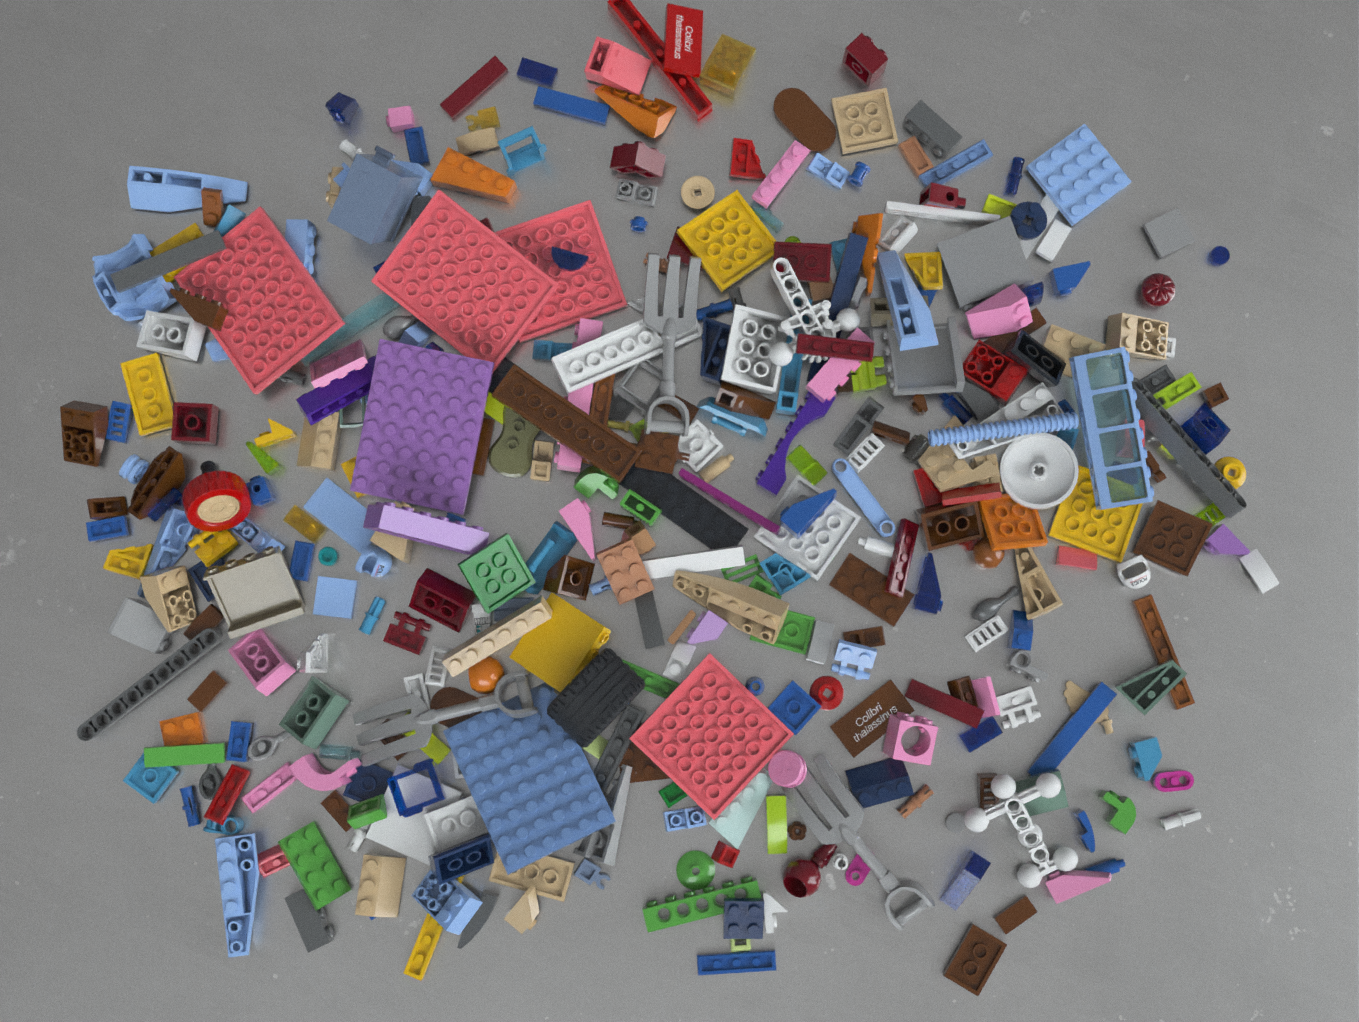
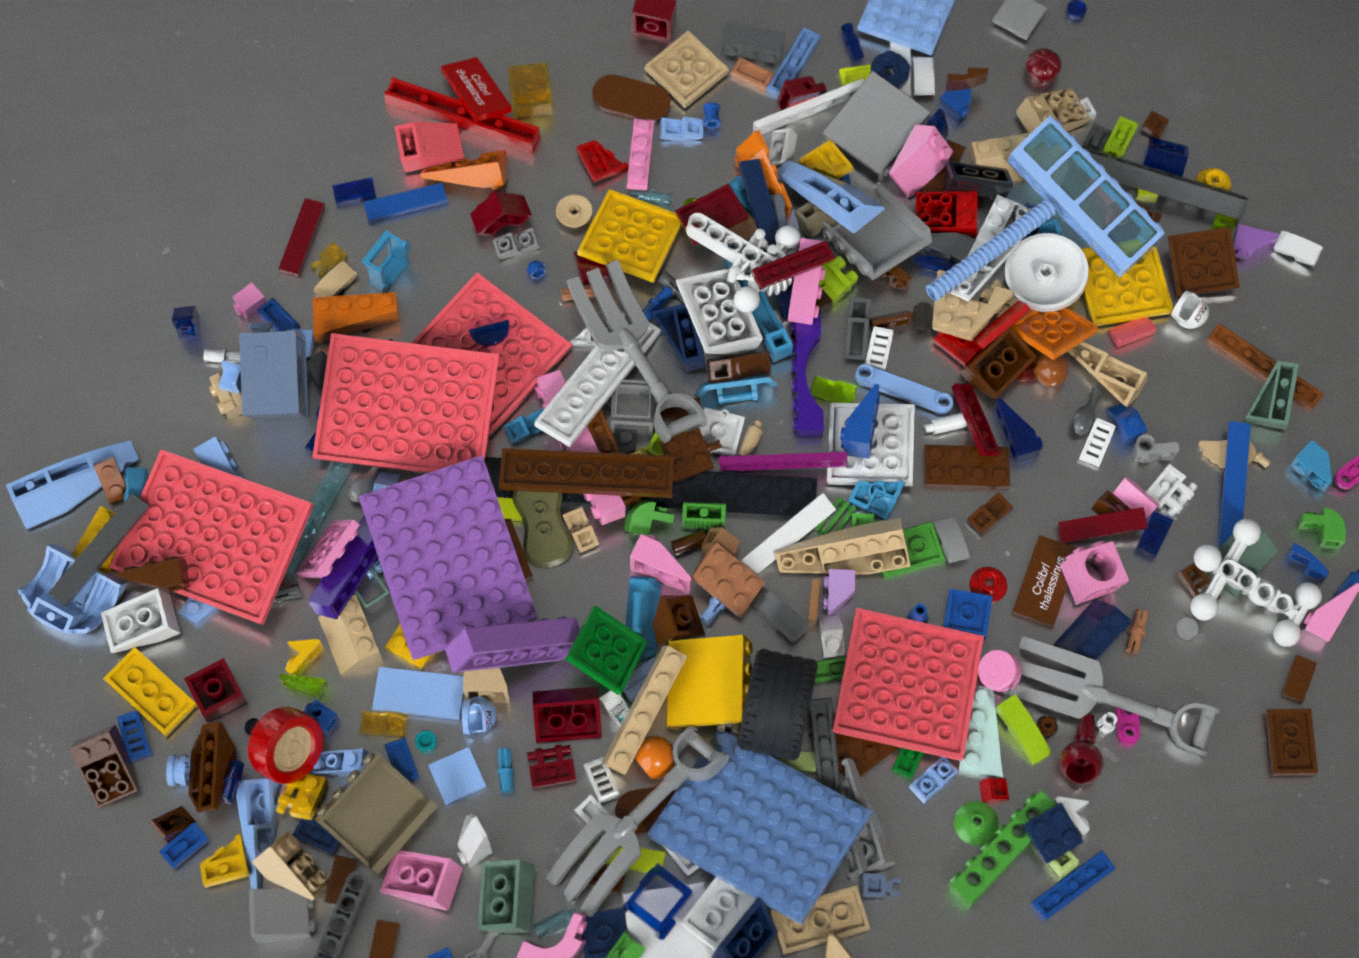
camera: 35 degrees left, 15 degrees down
light blue plate [831,639,877,680] -> none
clear blue slope [939,850,991,910] -> none
none -> reddish brown slope [946,67,988,91]

